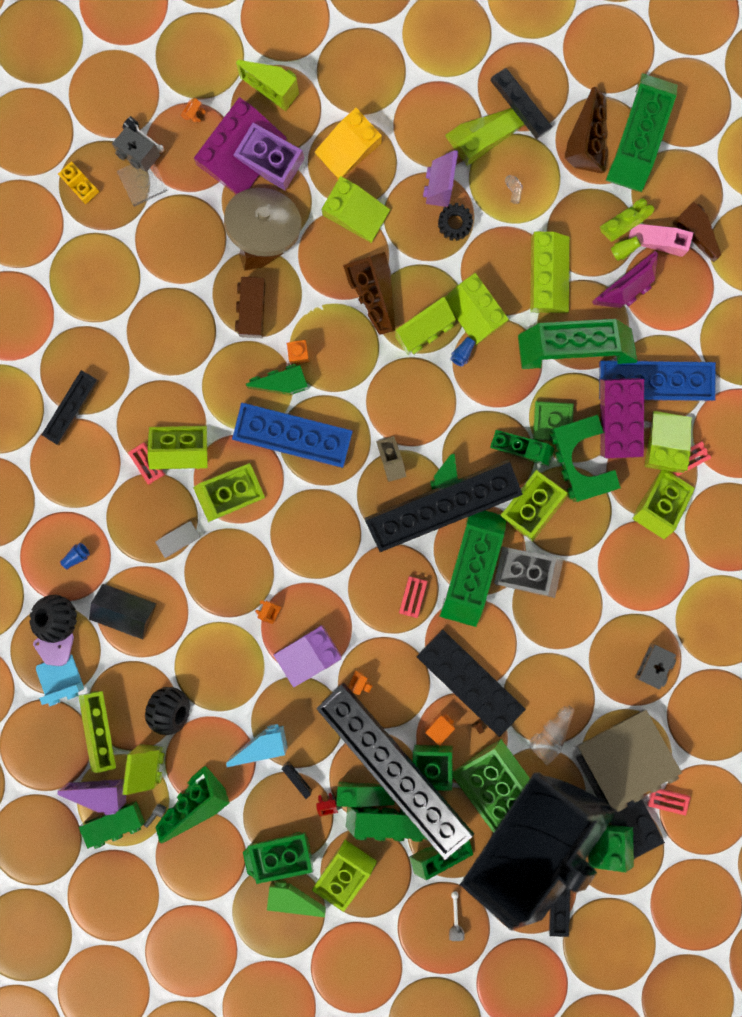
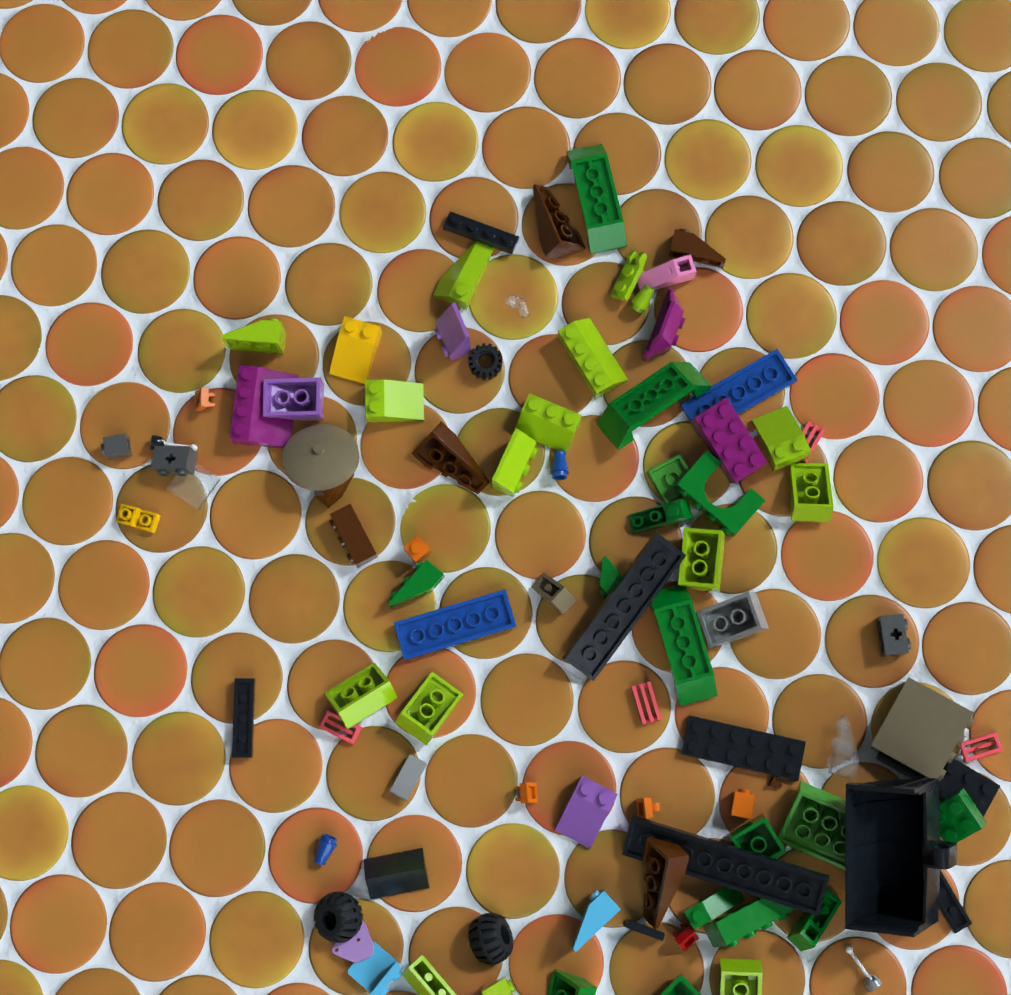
camera: 30 degrees left, 10 degrees down
none -> dark grey brick [101,434,132,460]
none -> reddish brown wedge [643,837,689,929]

